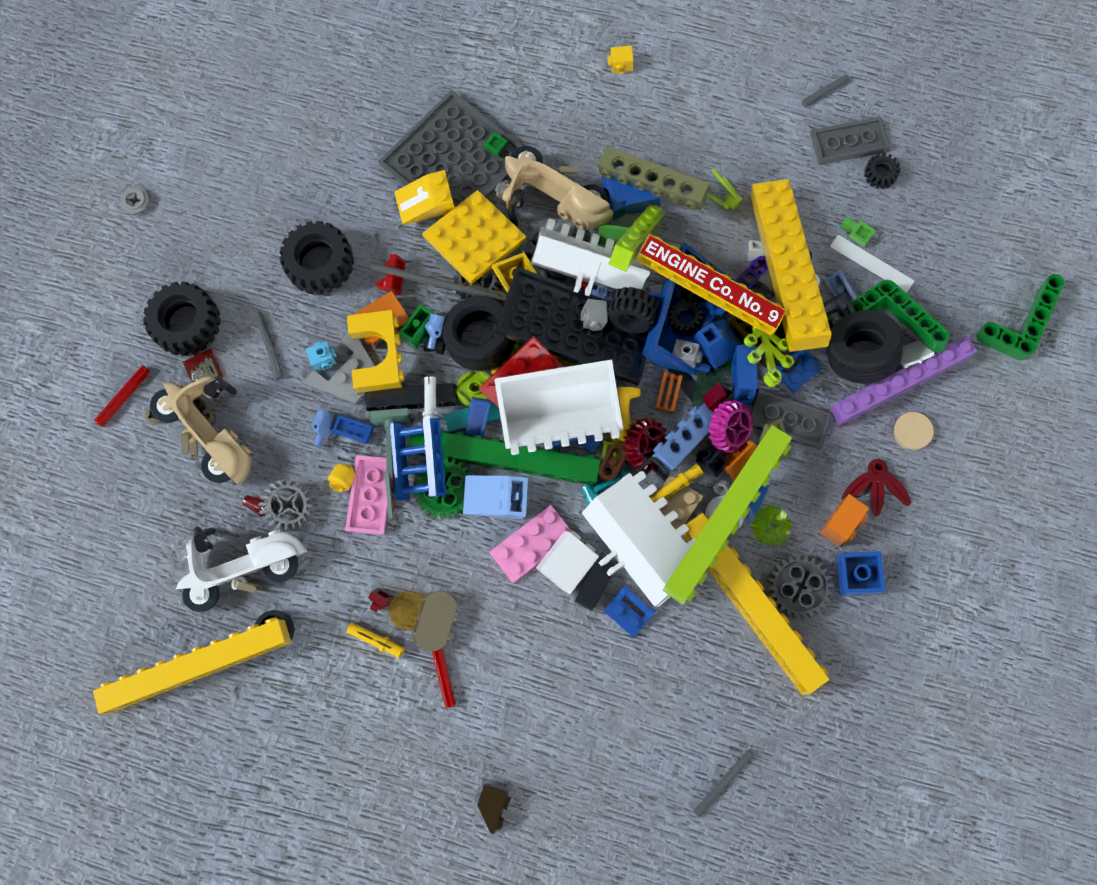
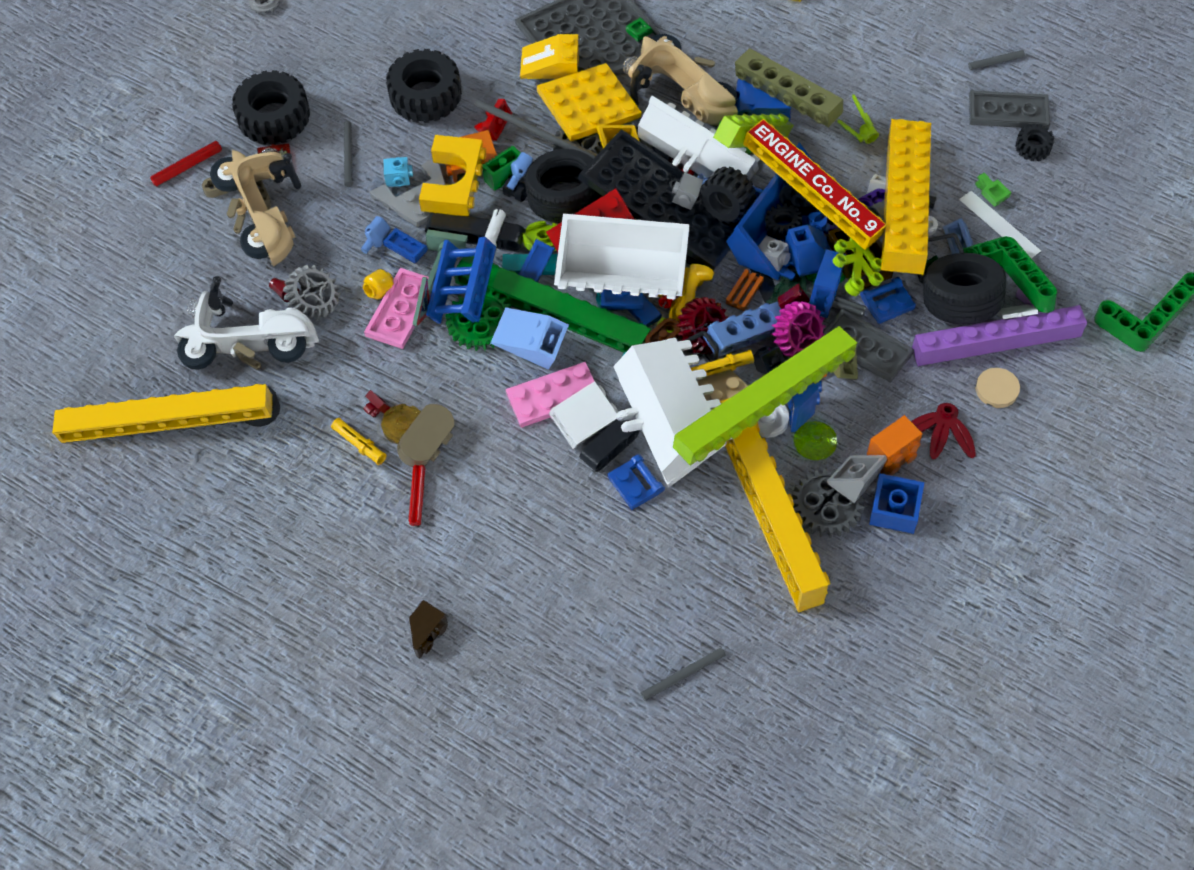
camera: 10 degrees right, 15 degrees down
none -> light grey slope [827,455,887,503]

